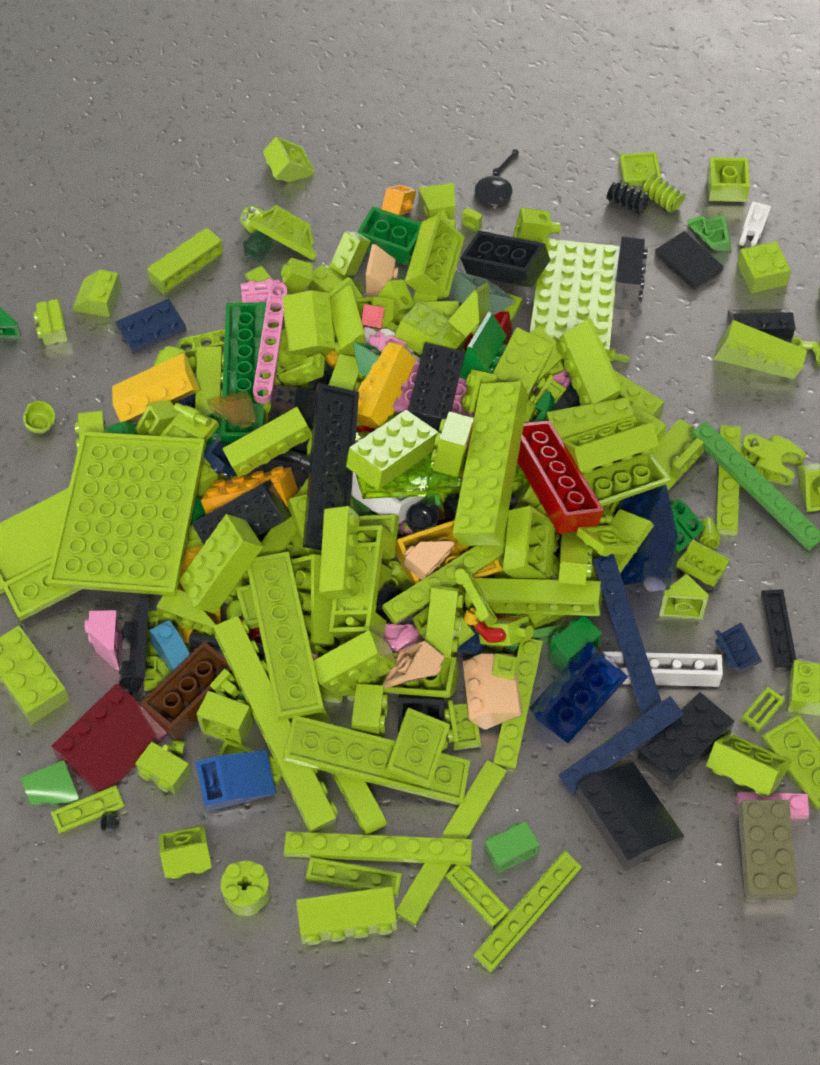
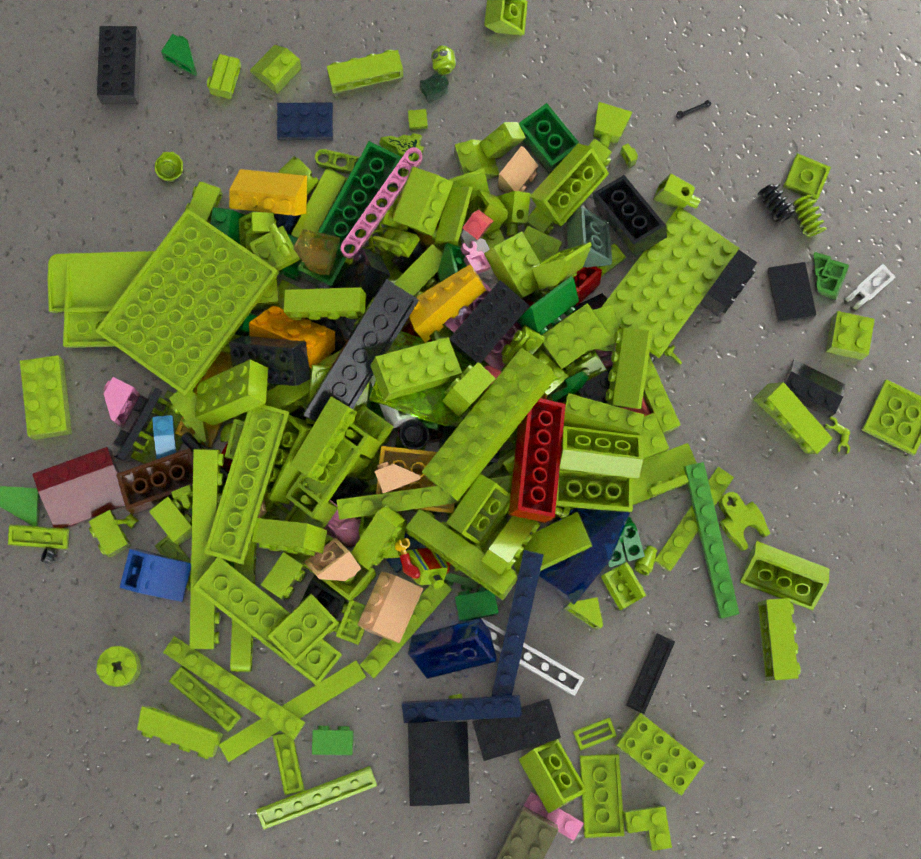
camera: 20 degrees right, 20 degrees up
lime slope [159,825,212,879] -> none
dark blue bracket [204,440,238,478] -> none
bright pink plate [240,278,282,309] -> none
lime wing [248,205,317,260] -> none
lime slope [281,258,313,295] -> none
light orange brick [382,184,417,215] -> none
lime hinge [454,568,497,626] -> none
black dish [475,176,512,208] -> none
lime tile [491,653,517,680] -> none
lime plate [576,525,639,556] -> none
lime brick [707,157,750,202] -> none
dark blue bracket [715,623,763,674] -> none

